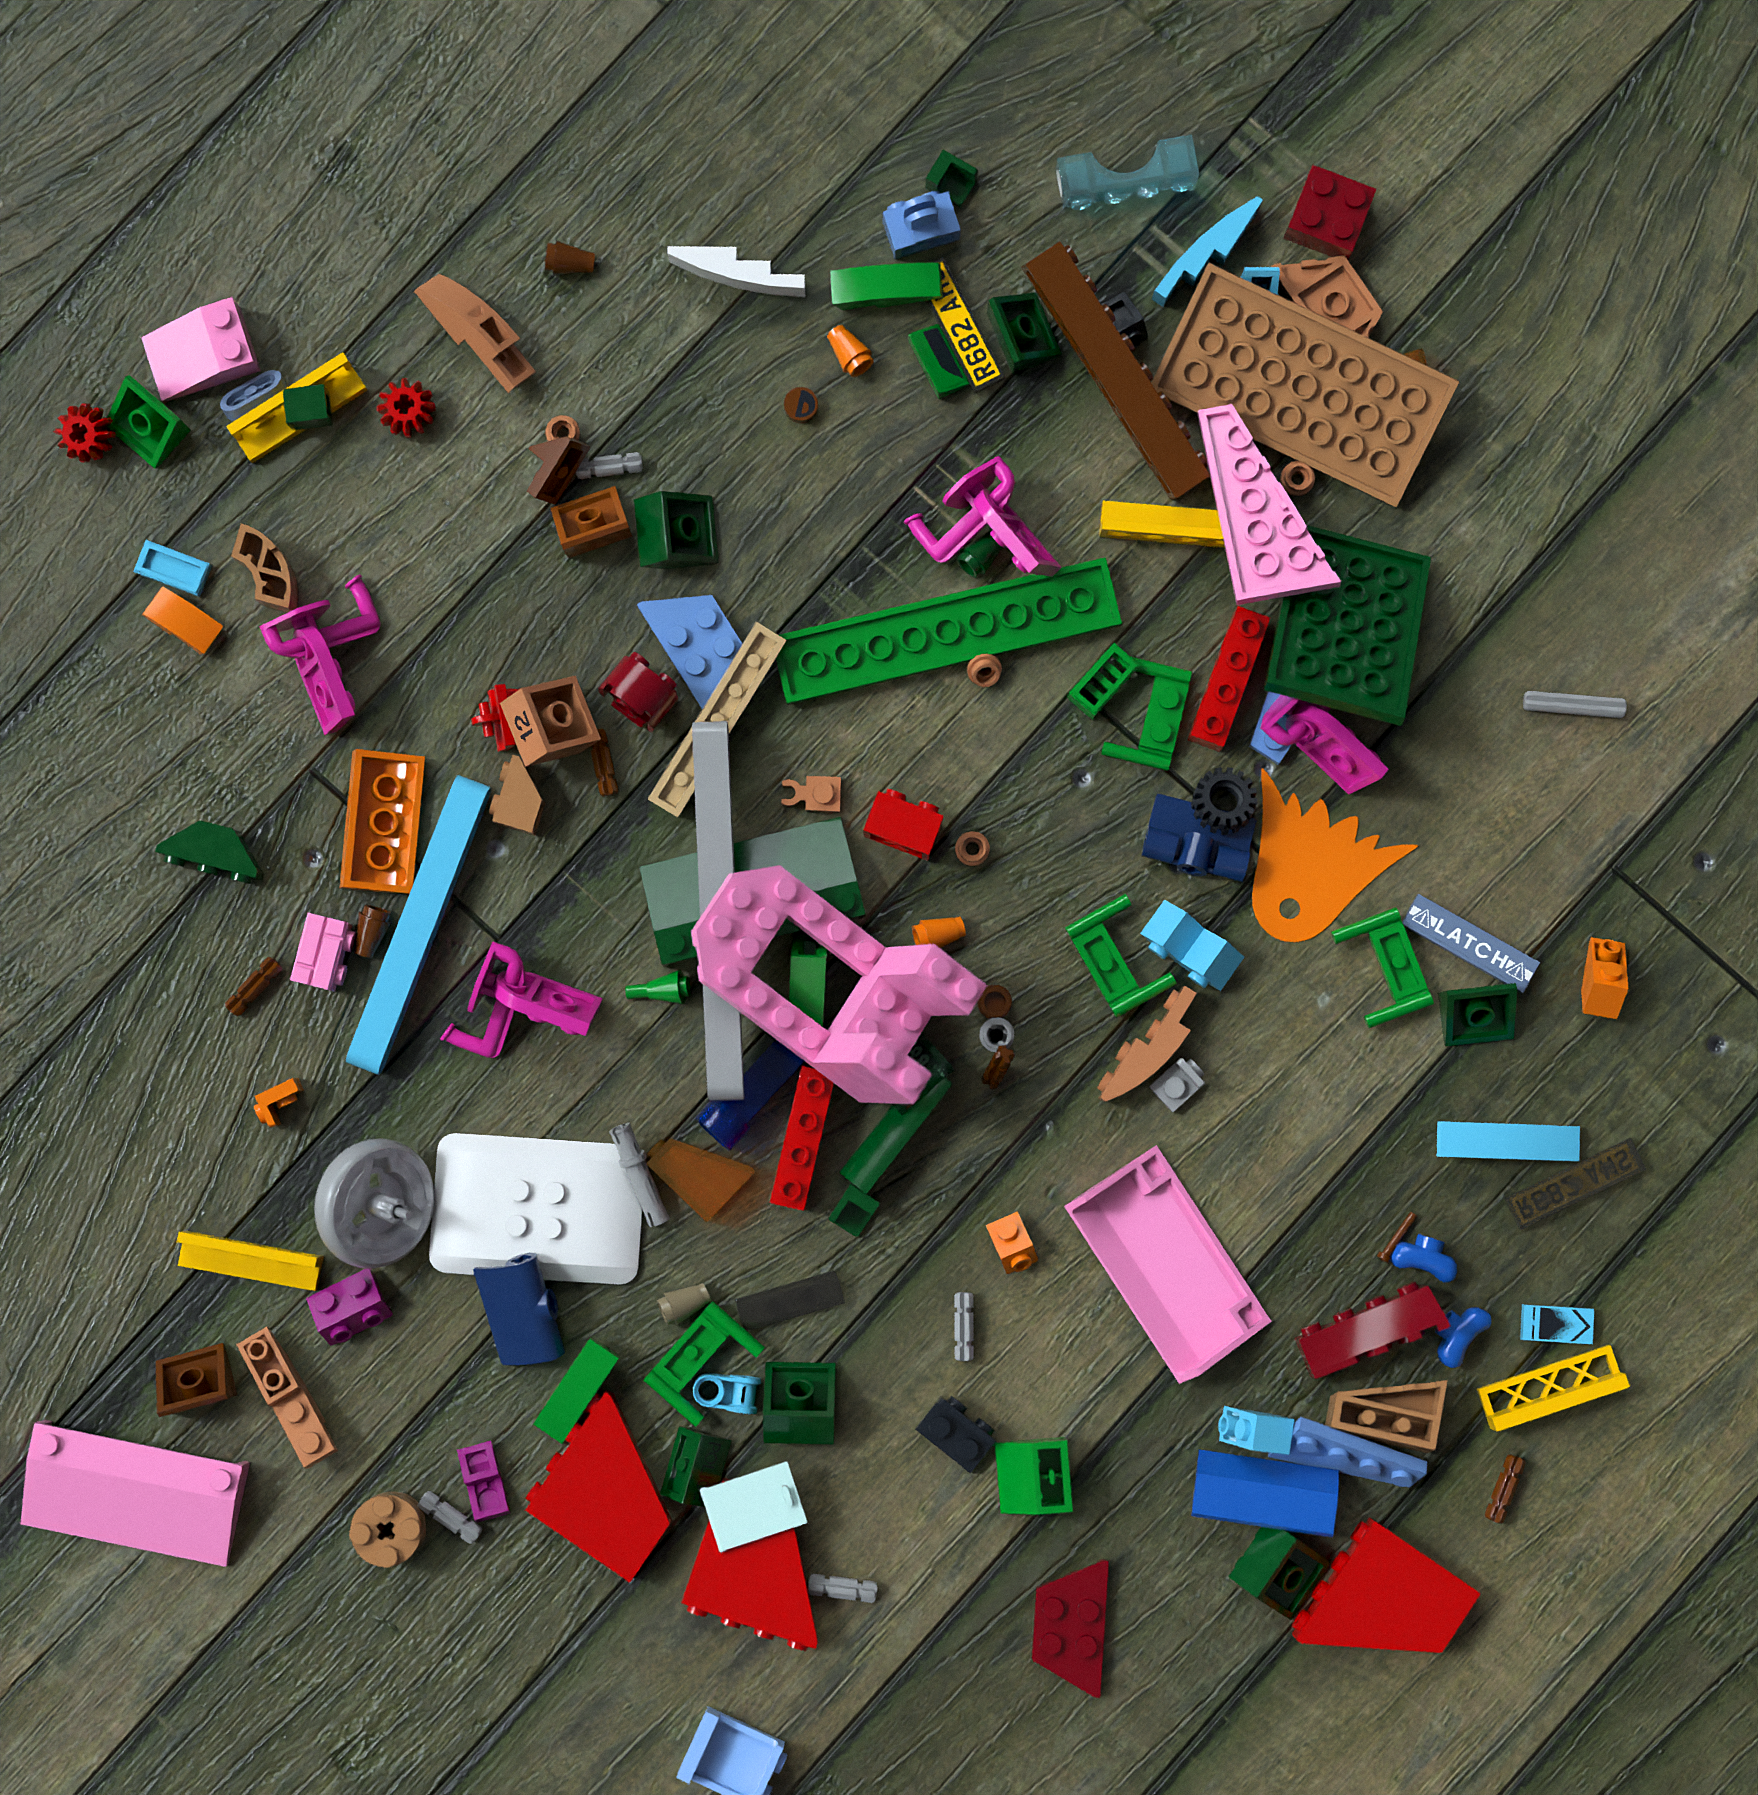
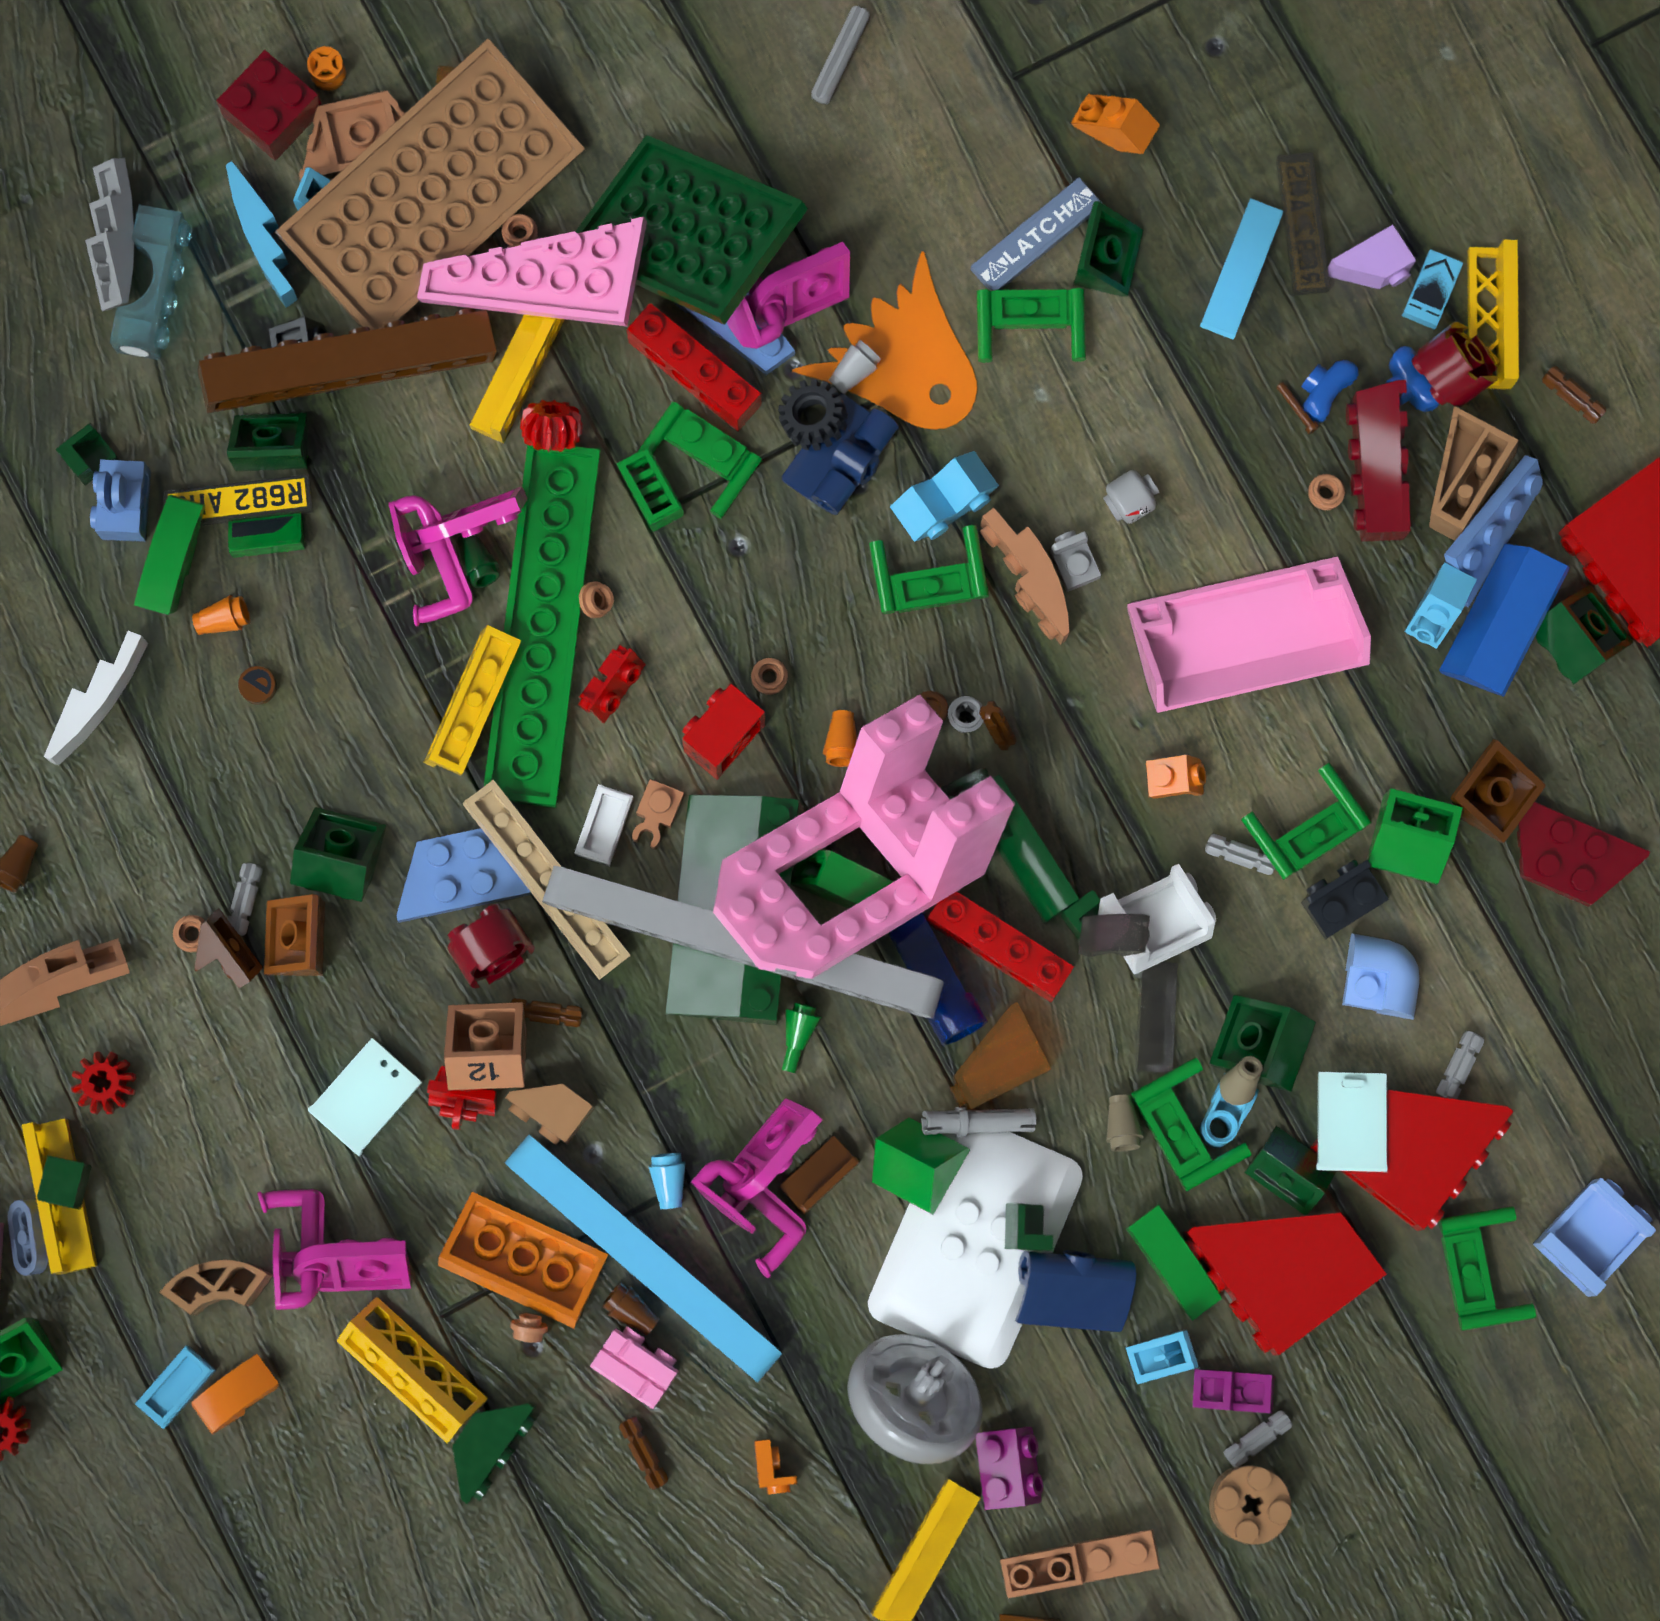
camera: 75 degrees left, 5 degrees down
none -> light grey slope [85,158,134,311]
none -> orange wheel [307,46,346,91]
none -> light aqua container [308,1038,423,1156]
none -> yellow fence [336,1297,488,1443]
none -> yellow fence [423,625,521,775]
none -> nougat plate [510,1313,549,1343]
none -> red gear [520,399,583,453]
none -> white tile [574,784,634,867]
none -> red hinge [578,645,645,724]
none -> medium azure cone [648,1153,686,1209]
none -> reddish brown panel [779,1136,860,1215]
none -> light grey cone [829,340,881,394]
none -> green slope [872,1117,970,1215]
none -> dark green panel [1005,1203,1053,1251]
none -> clear smoke slope [1078,914,1150,957]
none -> white panel [1098,864,1217,975]
none -> light grey head [1103,470,1159,524]
none -> medium azure slope [1126,1330,1199,1384]
none -> dark tan cone [1220,1056,1263,1106]
none -> green plate [1241,763,1372,880]
none -> nougat plate [1308,474,1345,510]
none -> lavender slope [1327,225,1416,289]
none -> light blue brick [1342,933,1420,1020]
none -> dark red brick [1412,322,1498,407]
none -> green plate [1439,1206,1536,1331]
none -> reddish brown slope [1451,739,1546,843]

